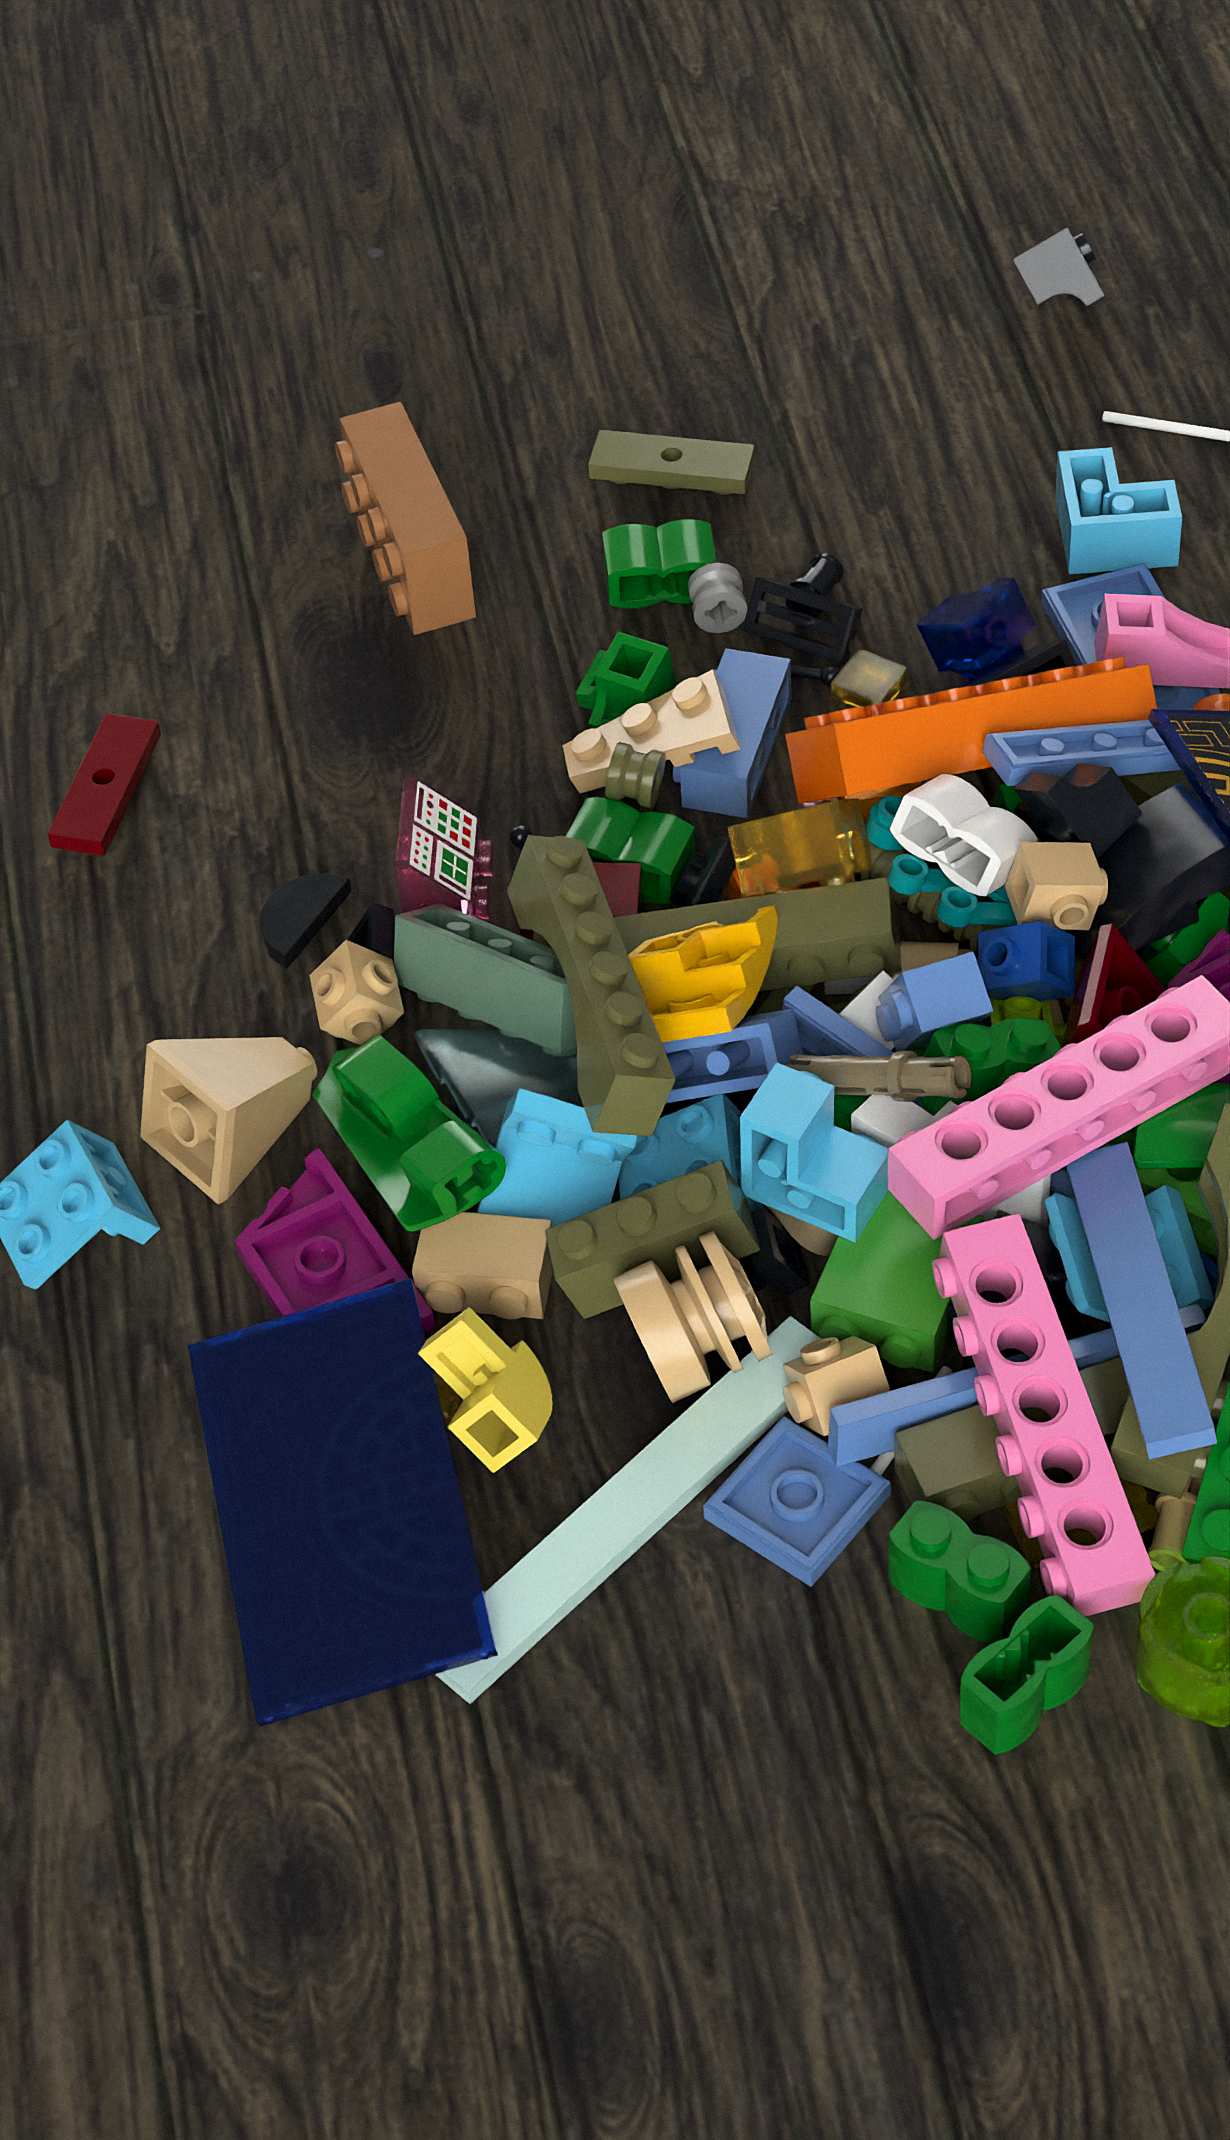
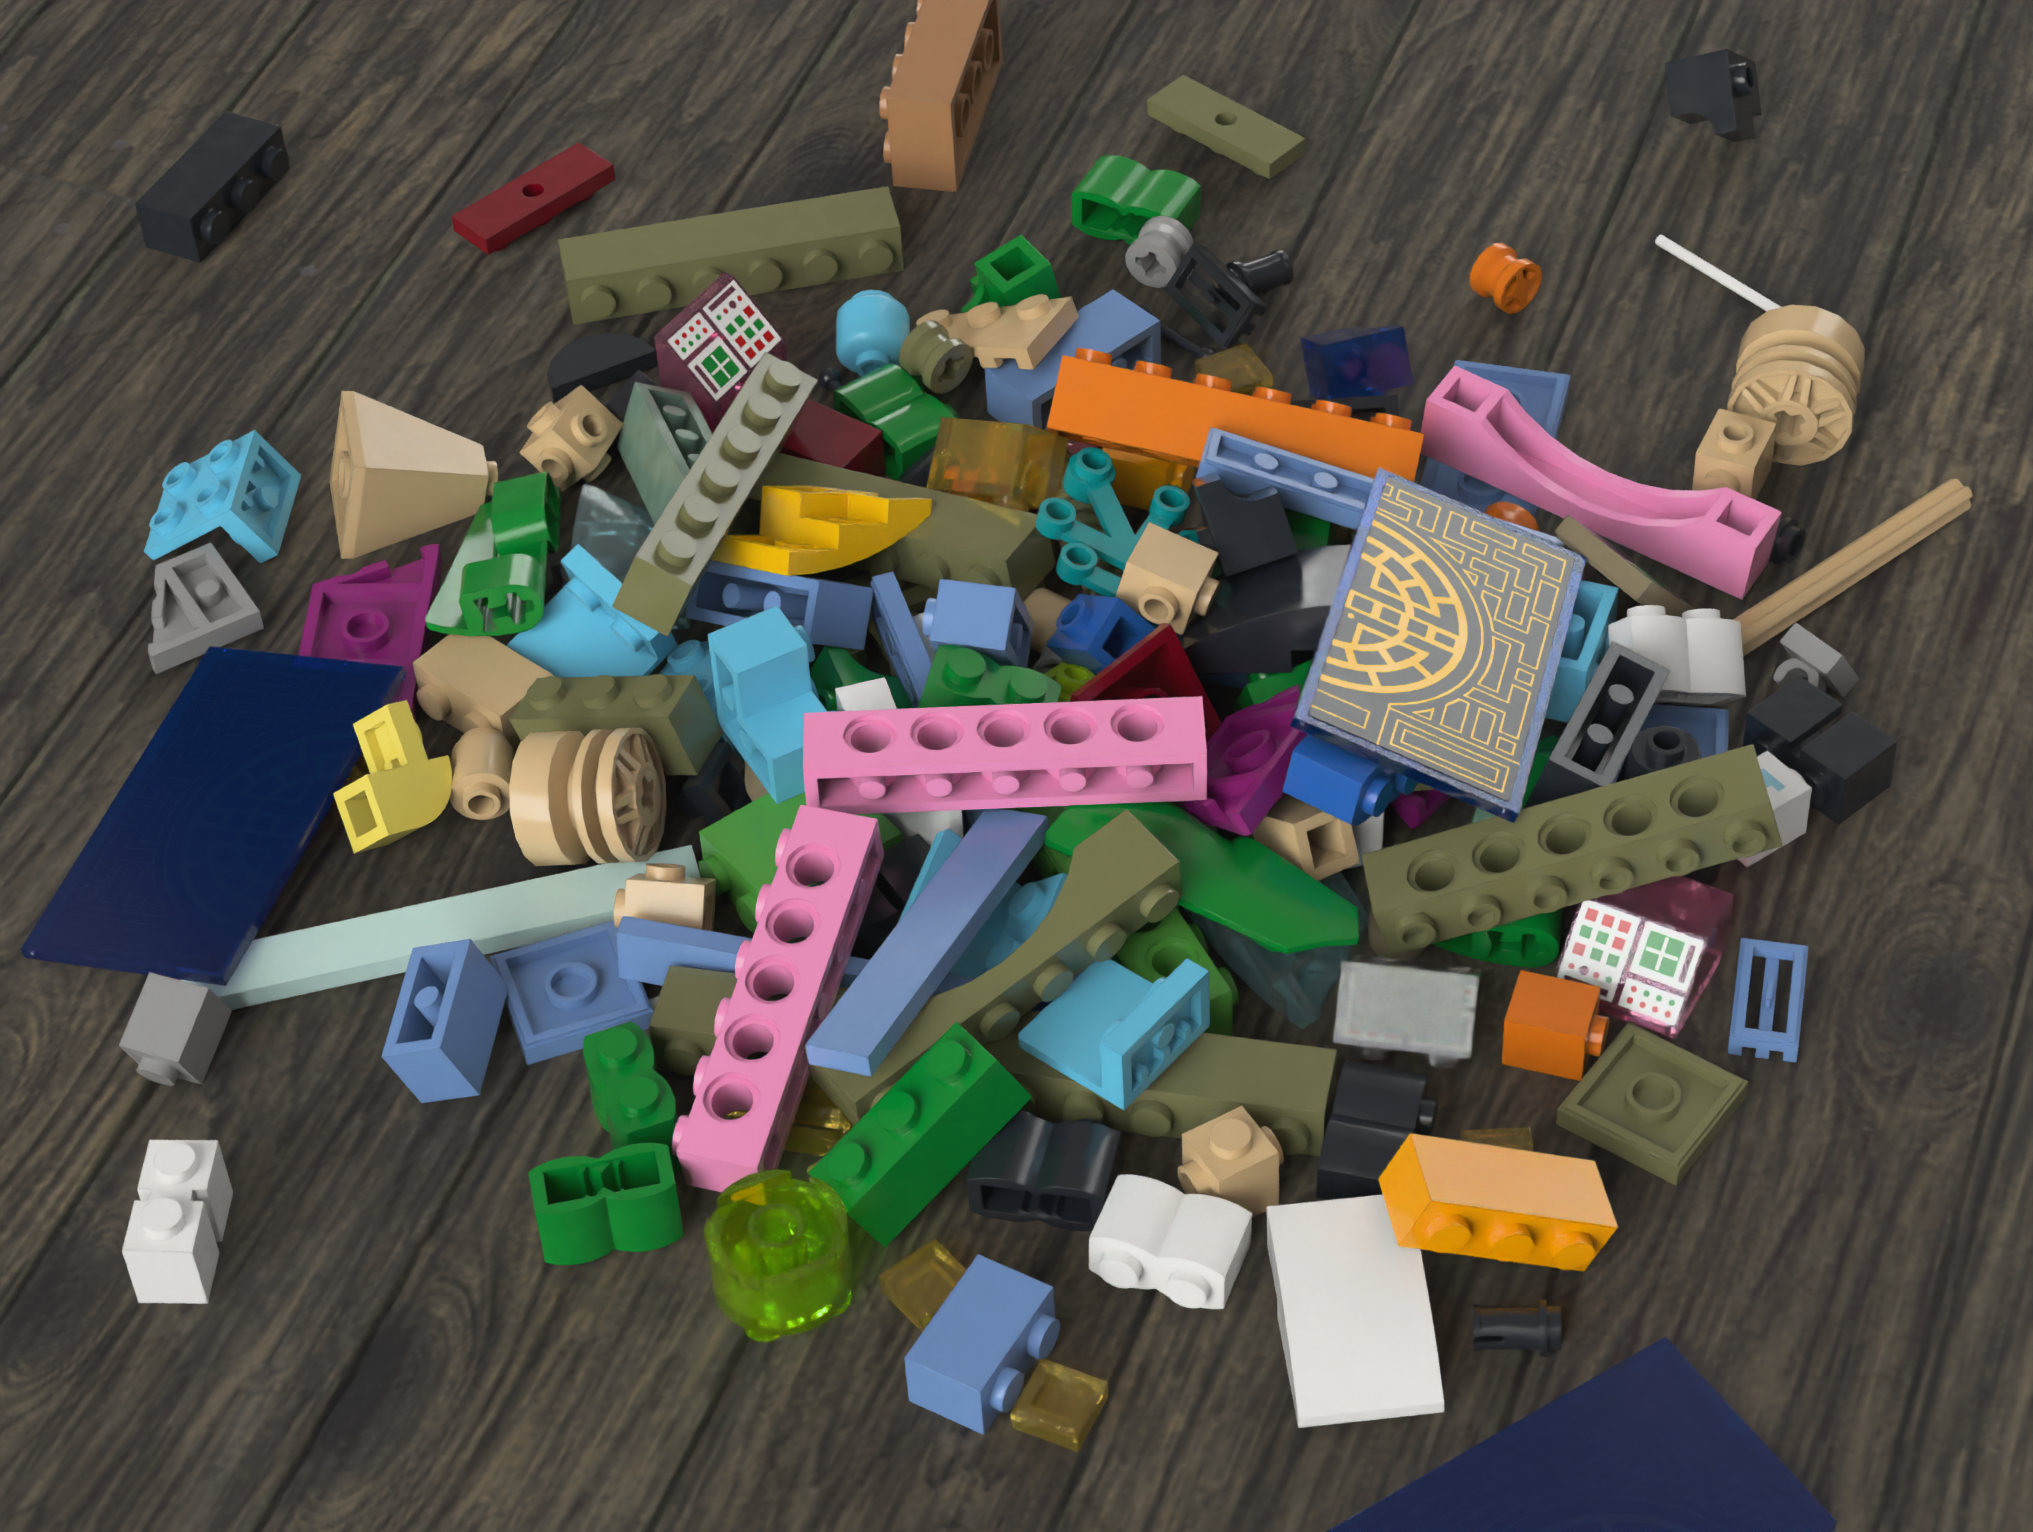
camera: 30 degrees right, 5 degrees down
dark tan pin [786,1051,971,1102] -> none
white brick [890,774,1038,896] -> none
medium azure brick [1055,447,1182,574] -> none
none -> light grey brick [119,972,232,1086]
none -> white piece [122,1140,233,1304]
none -> light grey wing [148,543,264,674]
none -> medium blue brick [381,939,509,1103]
none -> tan brick [450,727,515,820]
none -> olive brick [558,186,904,325]
none -> medium azure head [836,290,910,377]
none -> orange wheel [1469,242,1542,314]

